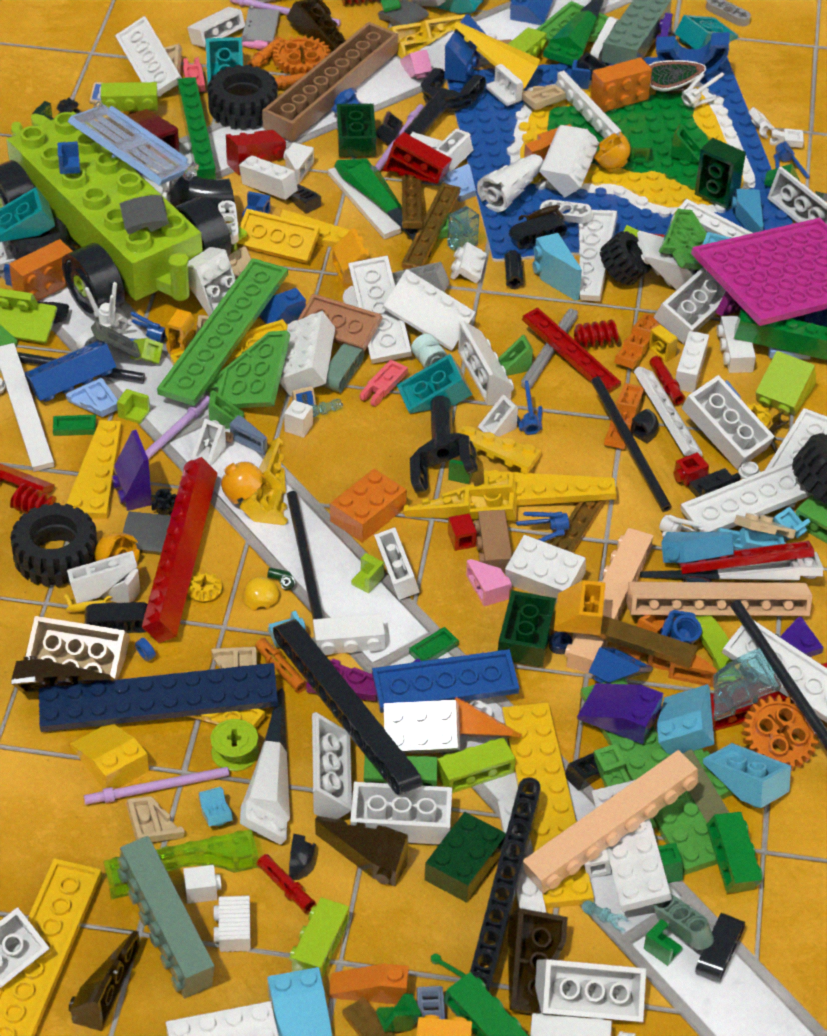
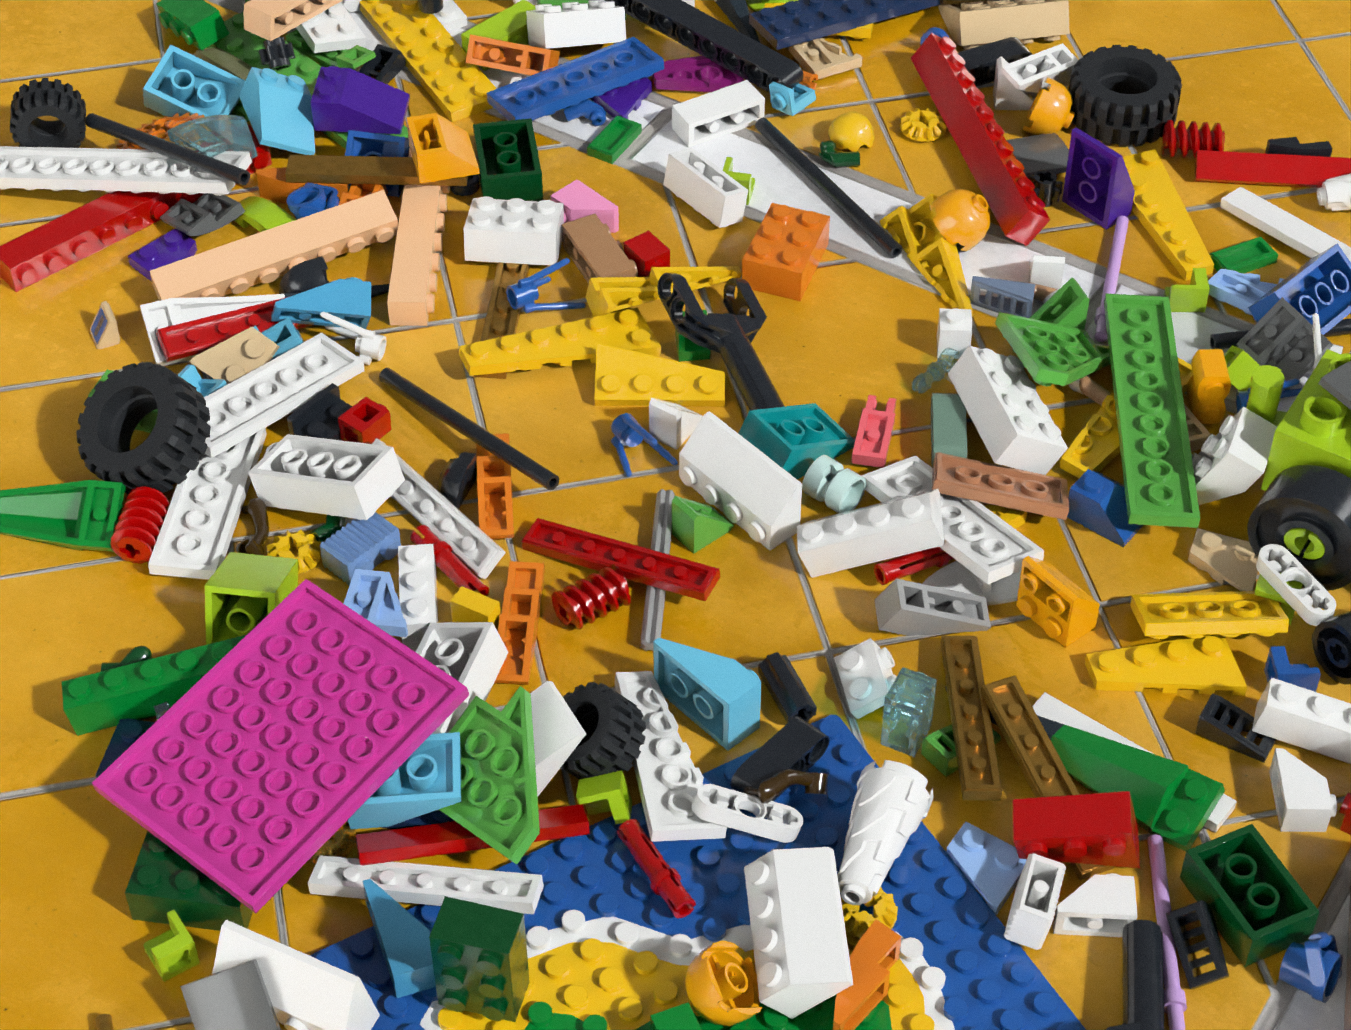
camera: 160 degrees right, 0 degrees up
none -> light blue wing [343,569,408,637]
none -> red pin [617,819,696,918]

